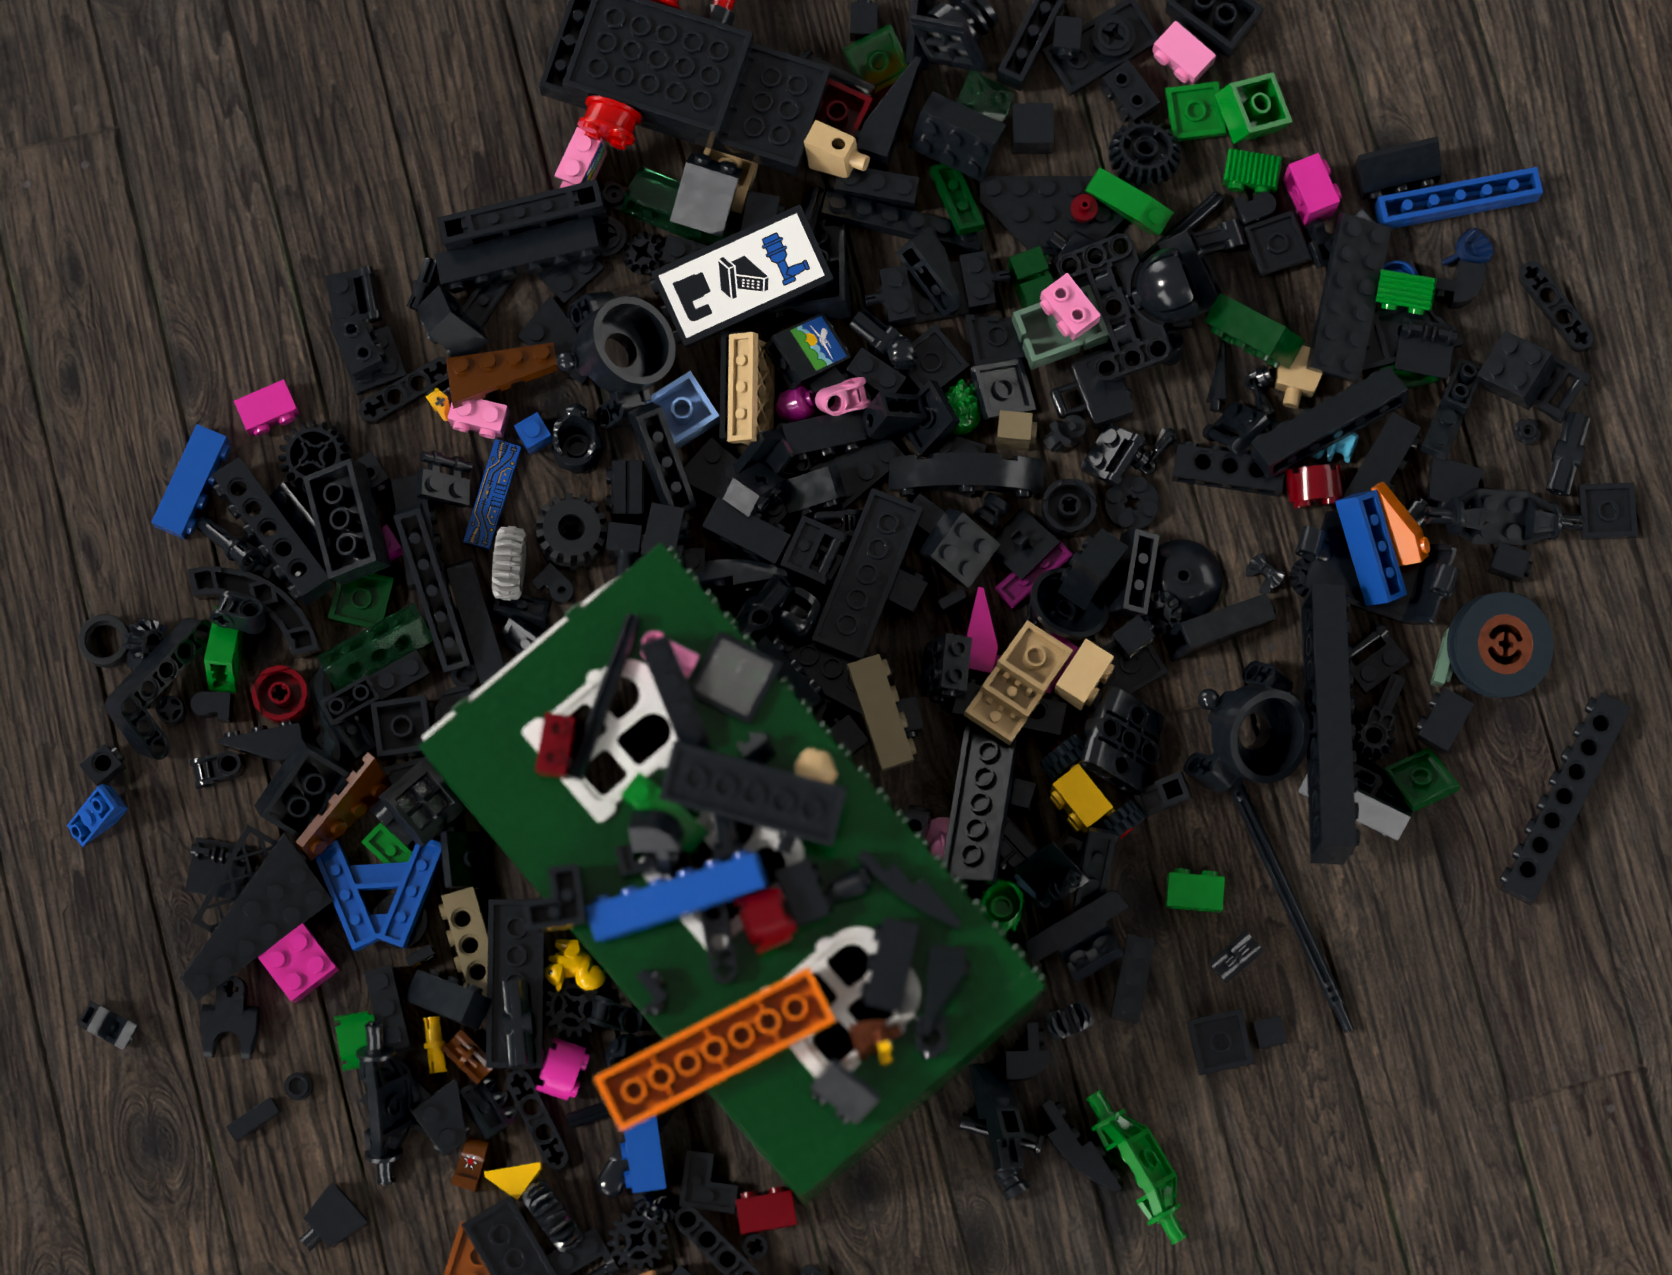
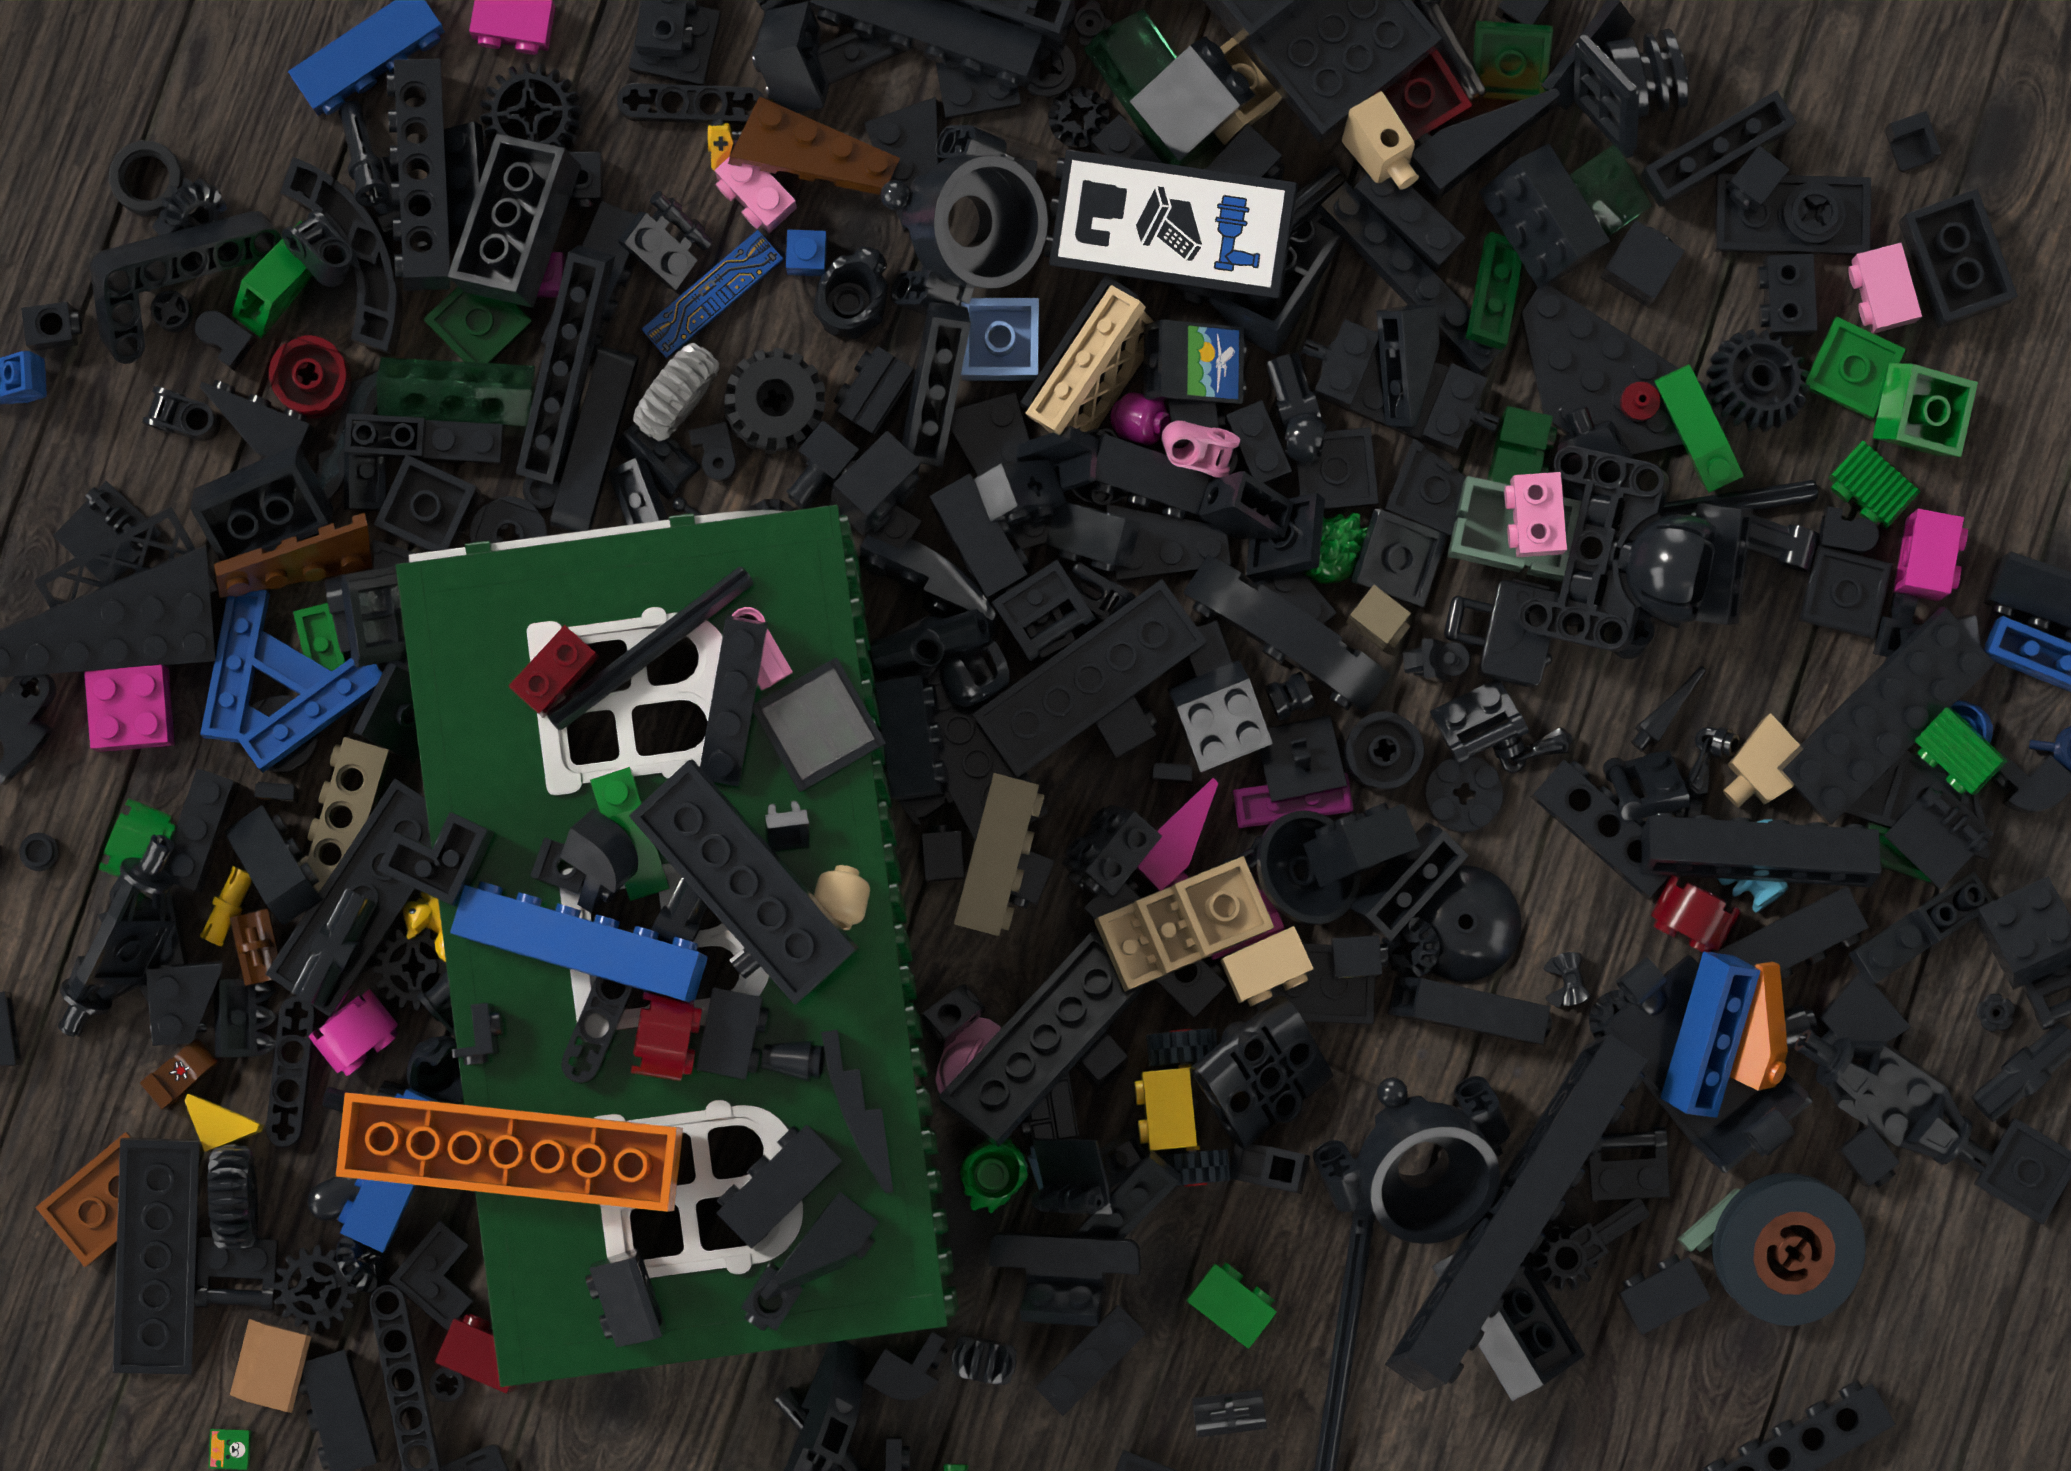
camera: 30 degrees right, 5 degrees up
copper piece [850,1020,902,1065] -> none
dark green brick [1204,293,1305,369] -> none
dark green plate [1382,747,1460,812] -> none

